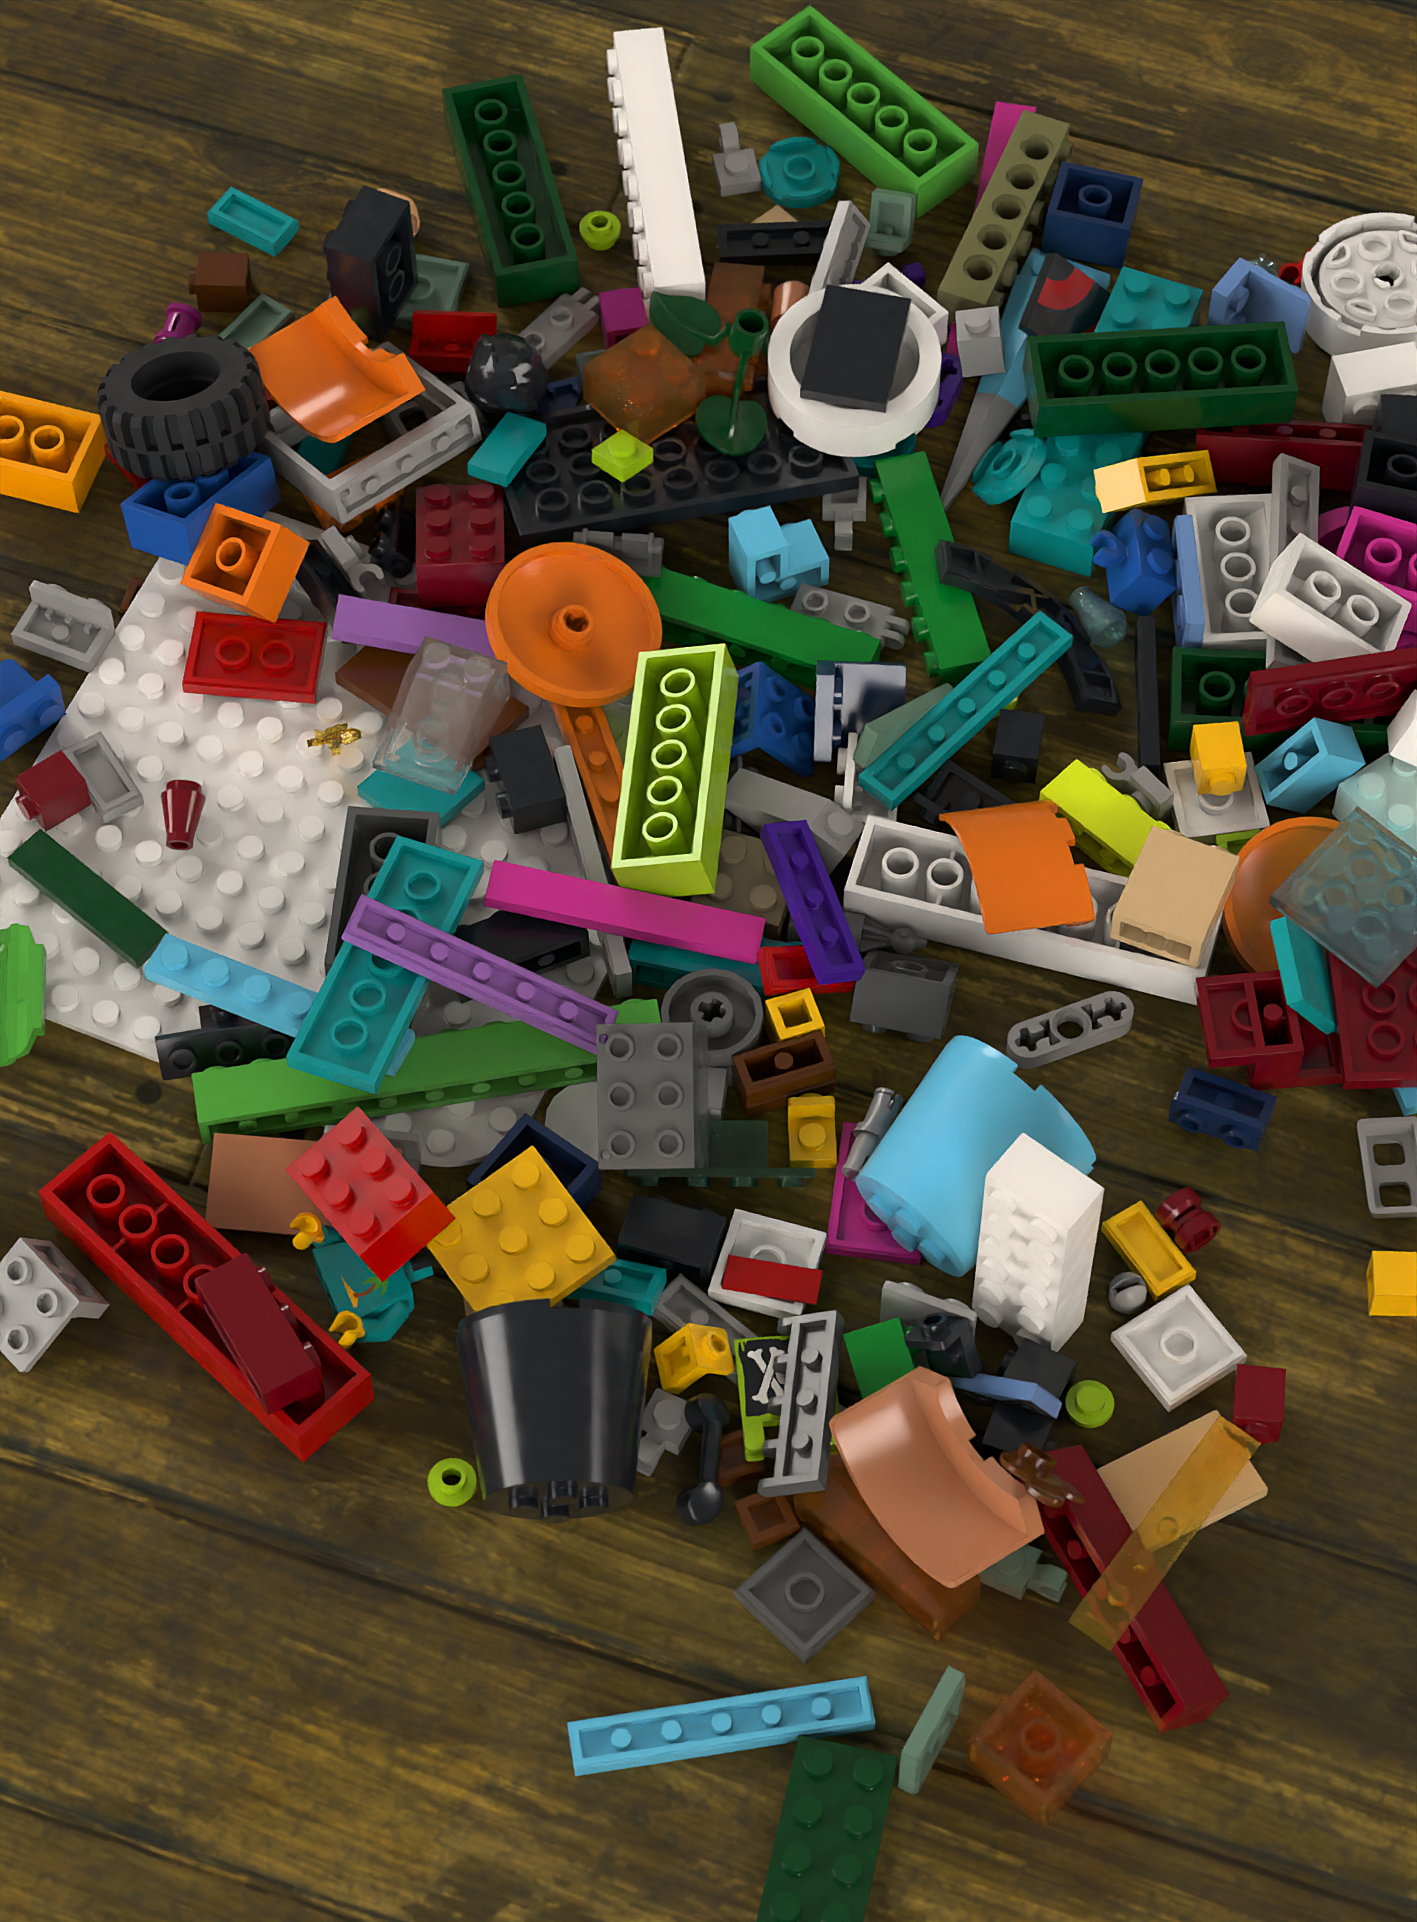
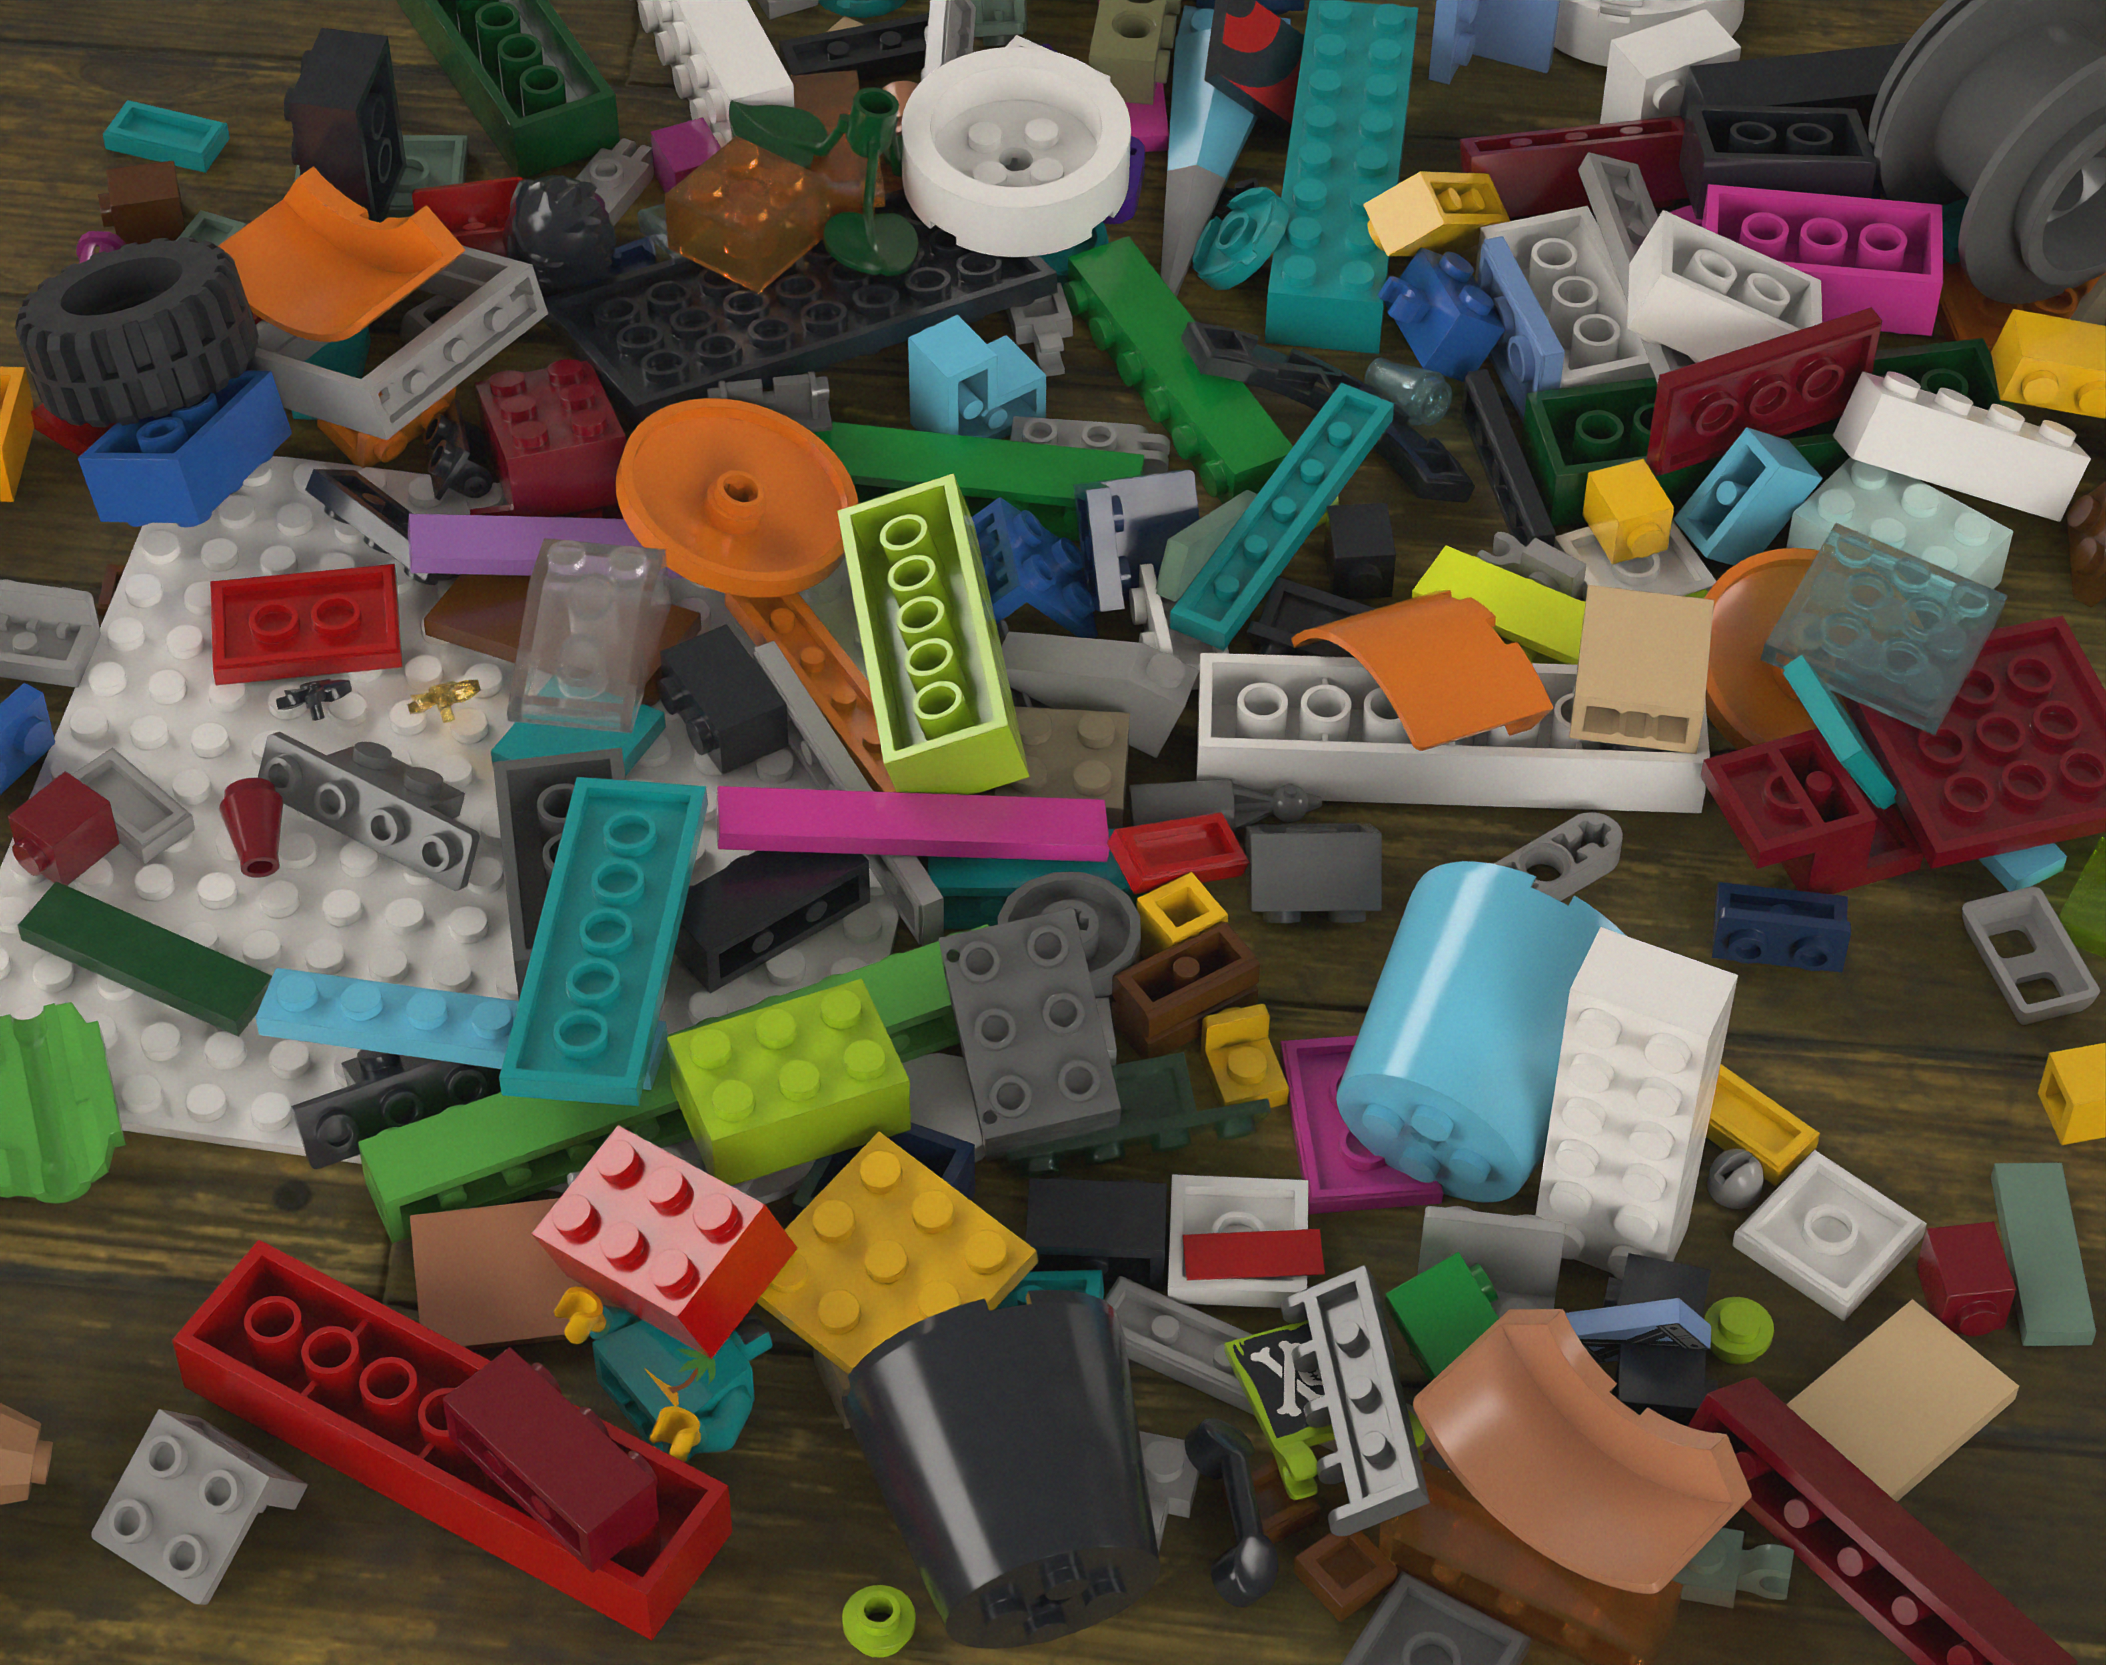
camera: 15 degrees left, 10 degrees down
orange brick [180,503,310,623] -> none
light grey plate [320,525,388,599] -> none
medium lavender tile [341,894,619,1055] -> none
teal tile [467,412,547,487] -> none
lime plate [579,211,621,250] -> none
lime plate [592,429,653,483] -> none
yellow bracket [654,1323,735,1395] -> none
dark purple plate [760,820,866,985] -> none
black tile [800,284,911,413] -> none
light grey pin [841,1087,904,1182] -> none
black bracket [904,1313,982,1379] -> none
light grey brick [955,306,1005,377] -> none
reddish brown plate [999,1442,1086,1508] -> none
dark green brick [1022,321,1299,438] -> none
clear yellow tile [1068,1415,1261,1651] -> none
dark red wheel [1155,1187,1221,1254] -> none
none -> dark grey bracket [258,732,480,891]
none -> black plant [276,679,352,721]
none -> lime brick [667,978,911,1186]
none -> sand green tile [1991,1163,2096,1346]

